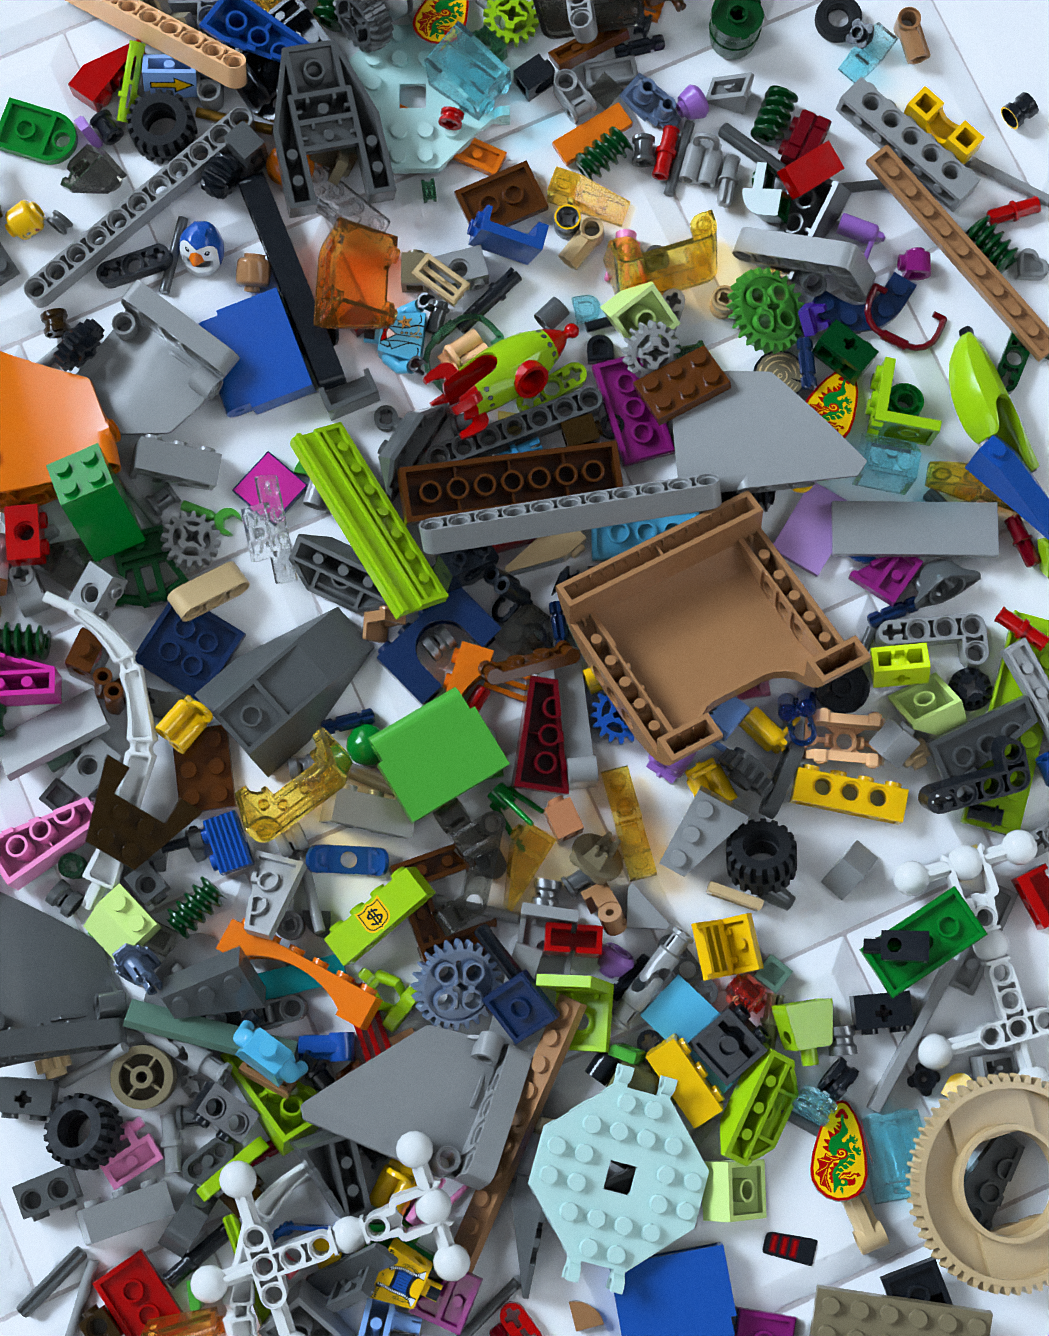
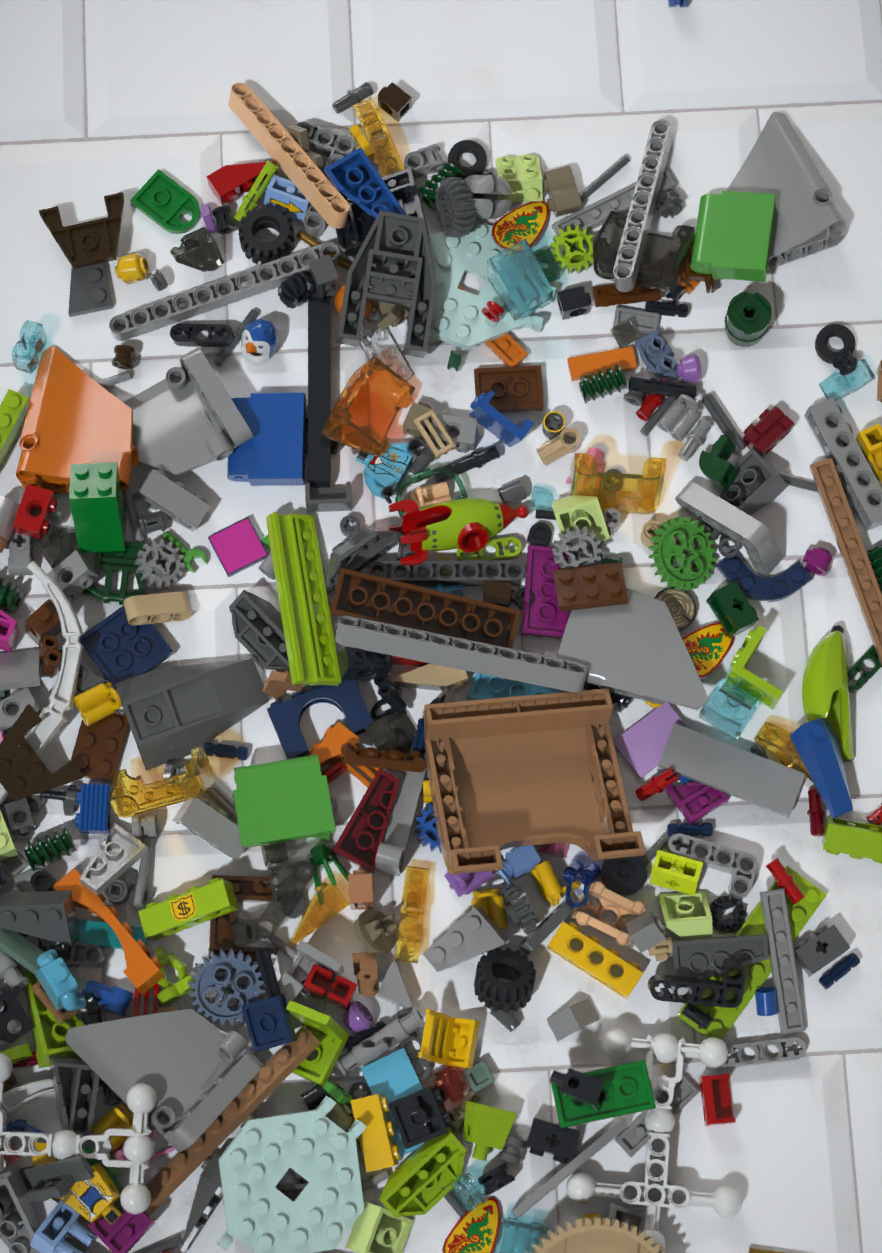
camera: 20 degrees right, 5 degrees down
black gear [53,318,105,372] -> none
medium nougat head [236,253,271,293] -> none
clear bracket [241,475,298,584] -> none
blue piece [306,844,389,876] -> none
green hair [346,724,382,768] -> none
flat silver wheel [420,624,458,662] -> none
flat silver wheel [531,878,562,907] -> none
clear yellow slope [547,166,631,227] -> none
light grey piece [553,69,597,124] -> none
dark grey bush [560,869,596,899] -> none
light grey slope [706,72,755,115] -> none
tan tile [706,881,764,912] -> none
dark green piece [750,85,799,146] -> none
red panel [777,140,845,200] -> none
dark blue axle [796,337,817,390] -> none
dark purple tile [798,301,832,337] -> none
medium lavender piece [836,213,886,260] -> none
dark red piece [864,283,947,351] -> none
green wheel [887,383,924,416] -> none
black plate [907,1062,941,1097] -> none
dark grey hat [912,559,981,609] -> none
none -> black beam [30,870,54,892]
none -> black pin [628,377,697,399]
none -> red axle [635,767,679,801]

